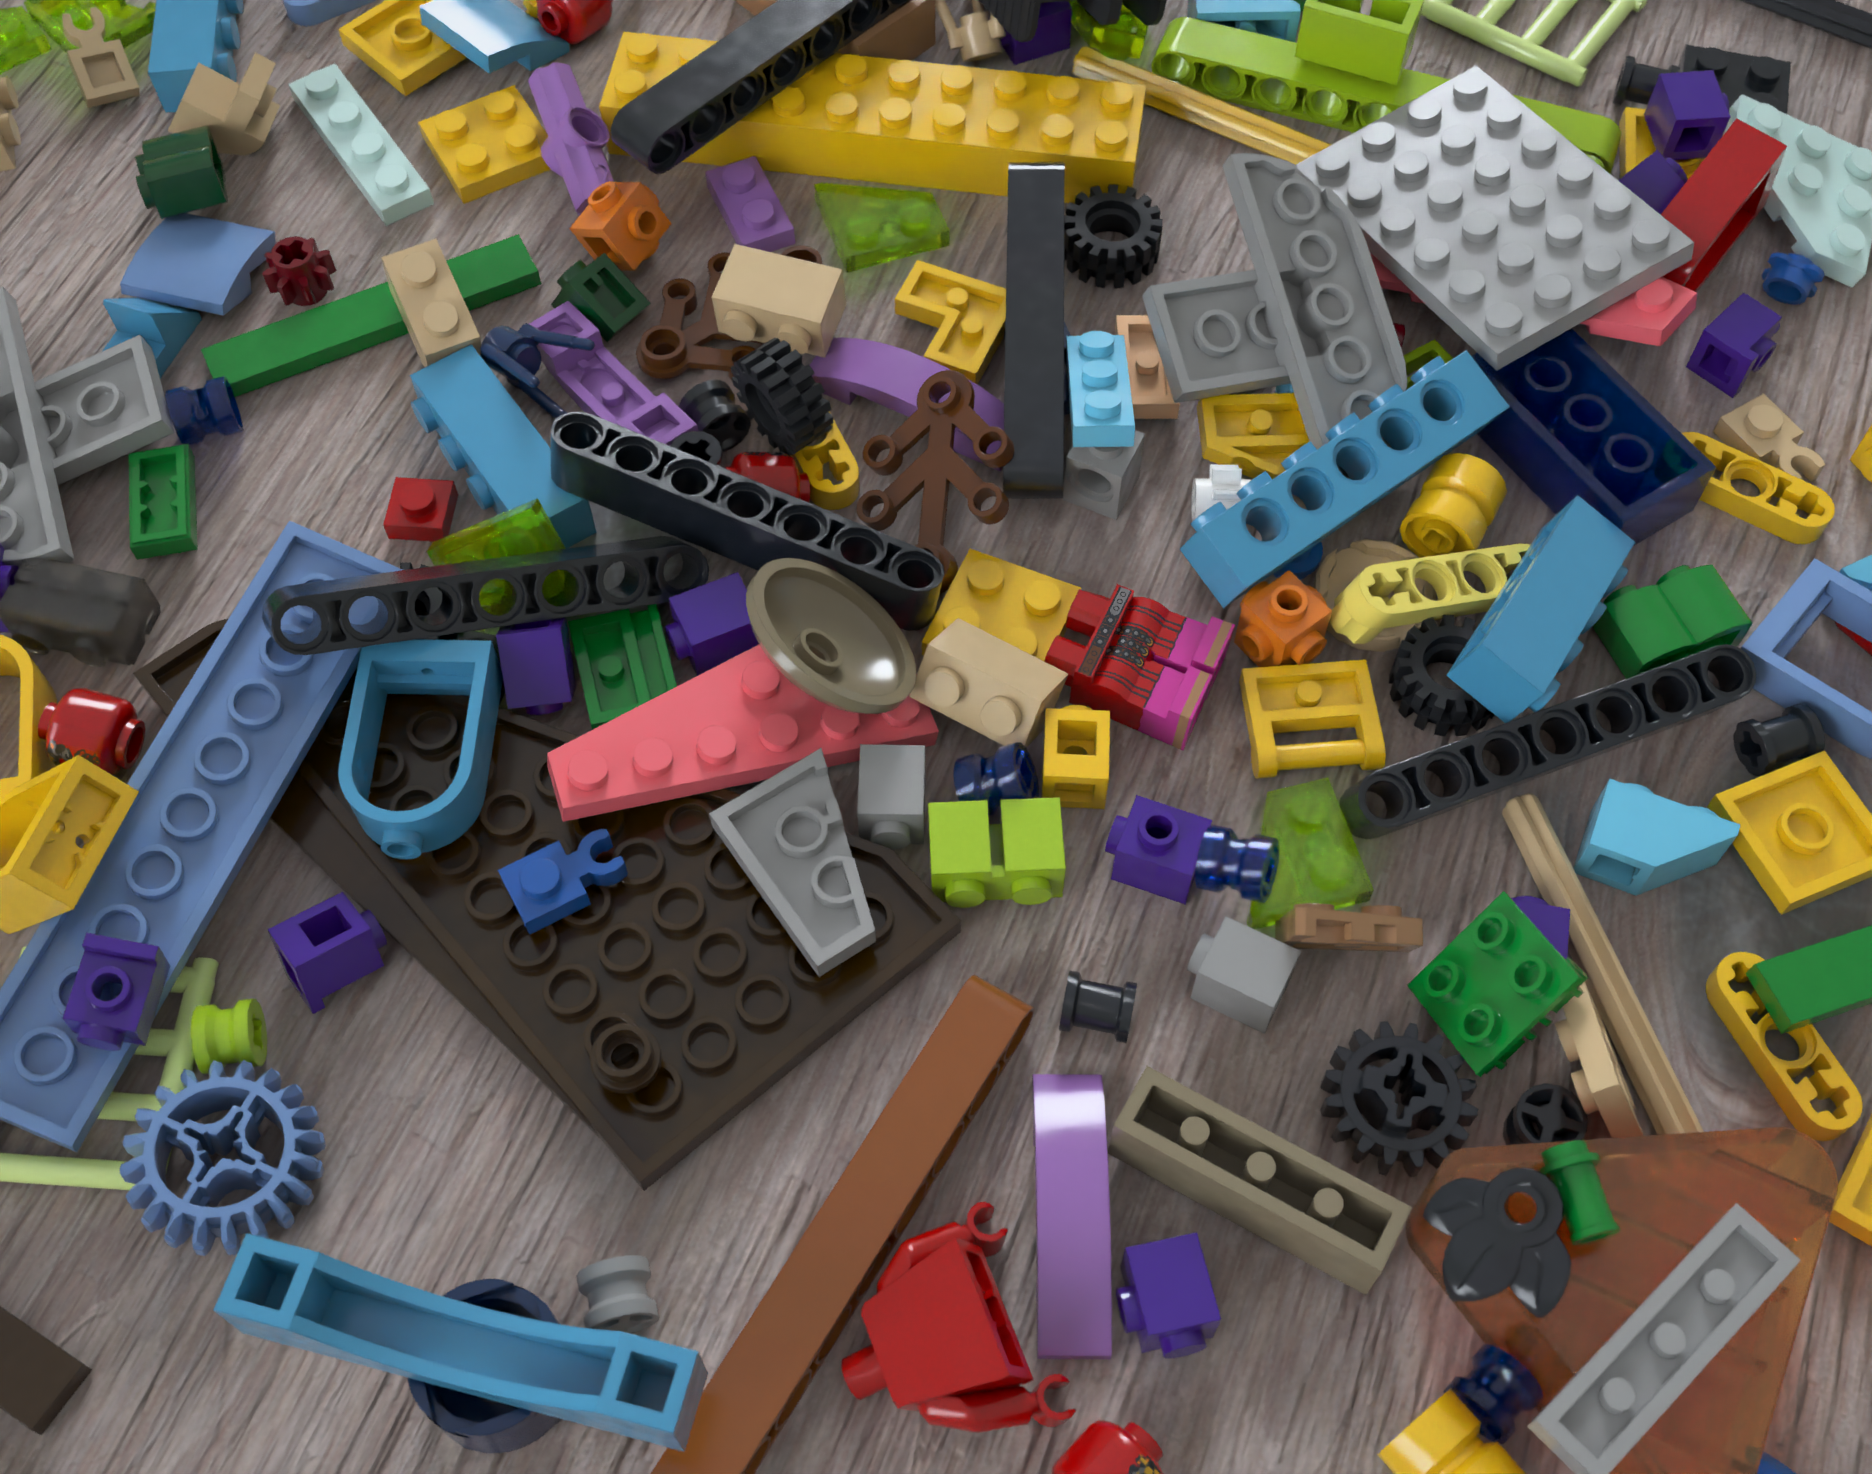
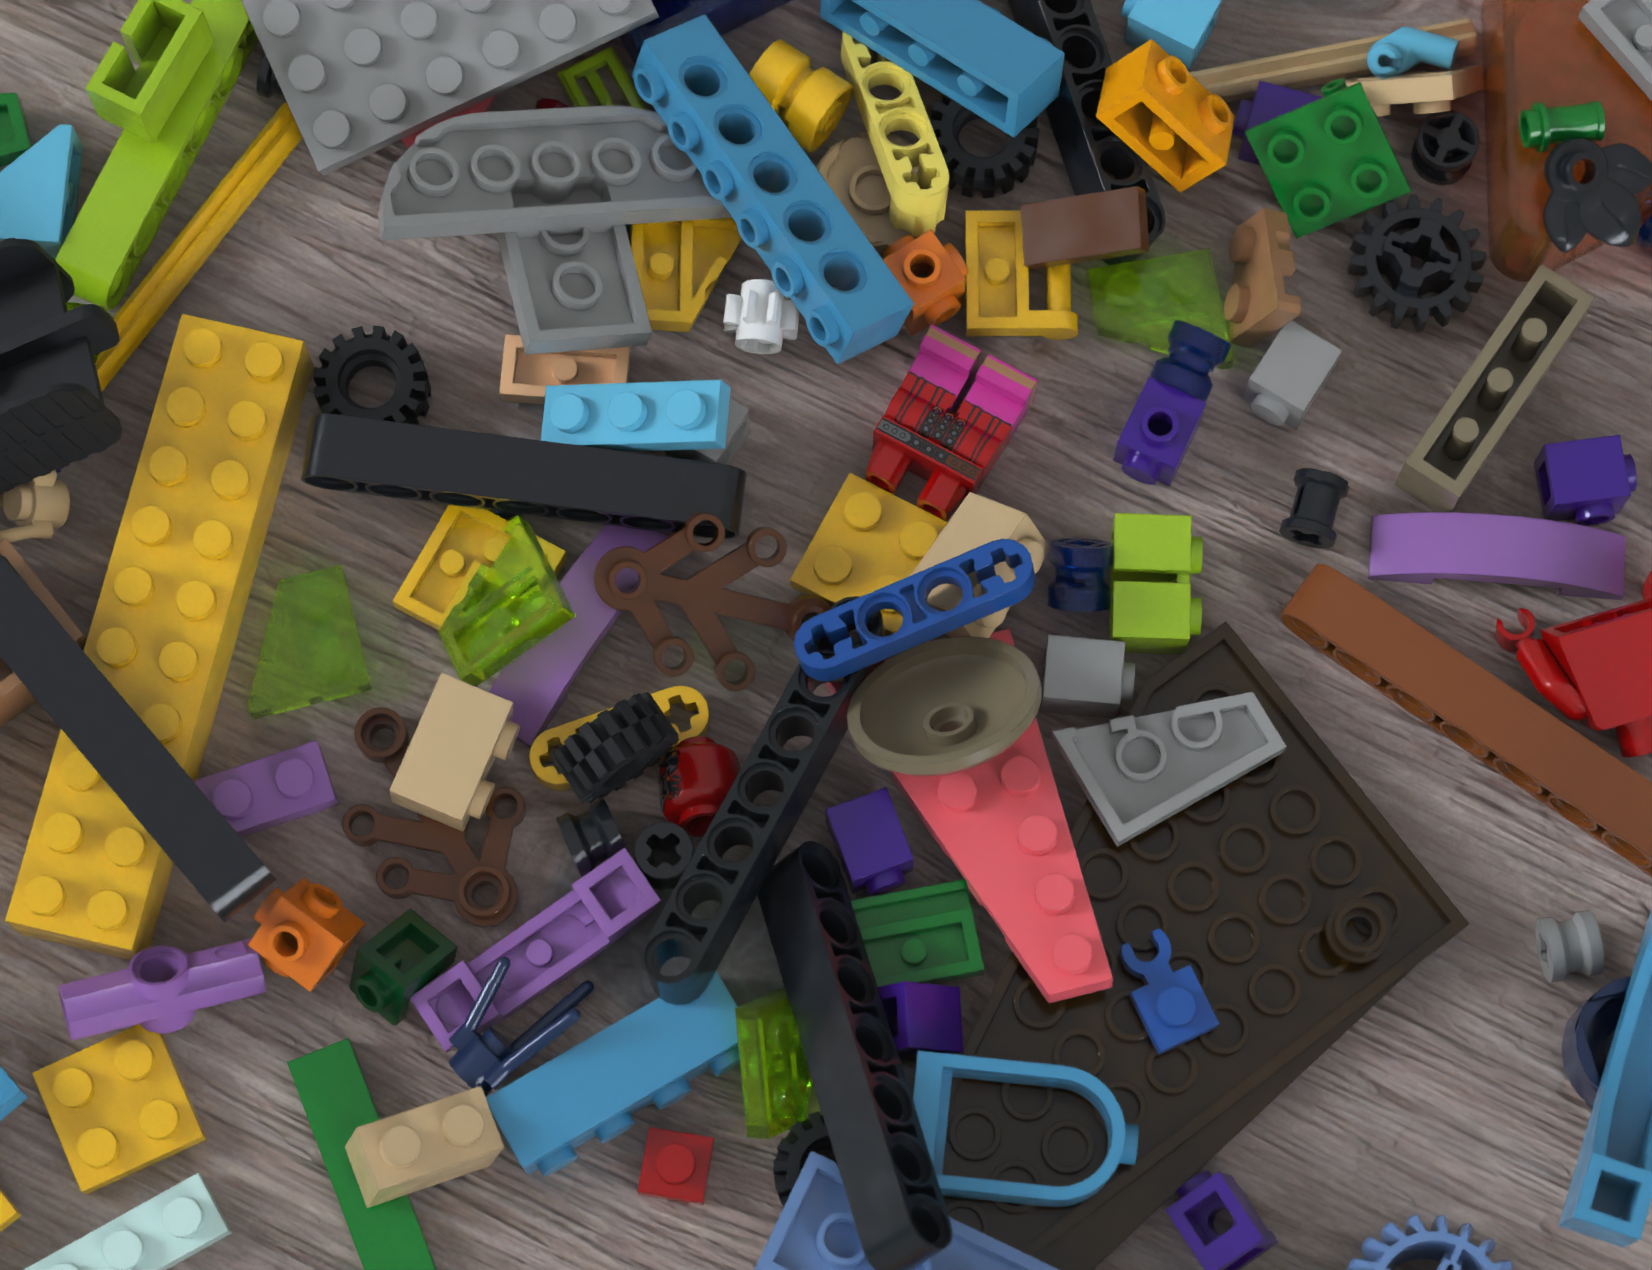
camera: 85 degrees left, 15 degrees up
yellow brick [1041,705,1110,809] -> none
none -> clear neon green wing [438,515,576,687]
none -> blue beam [794,539,1036,681]
none -> reddish brown tile [1021,186,1149,270]
none -> light orange brick [1096,39,1235,193]
none -> medium azure arm [1367,27,1459,79]

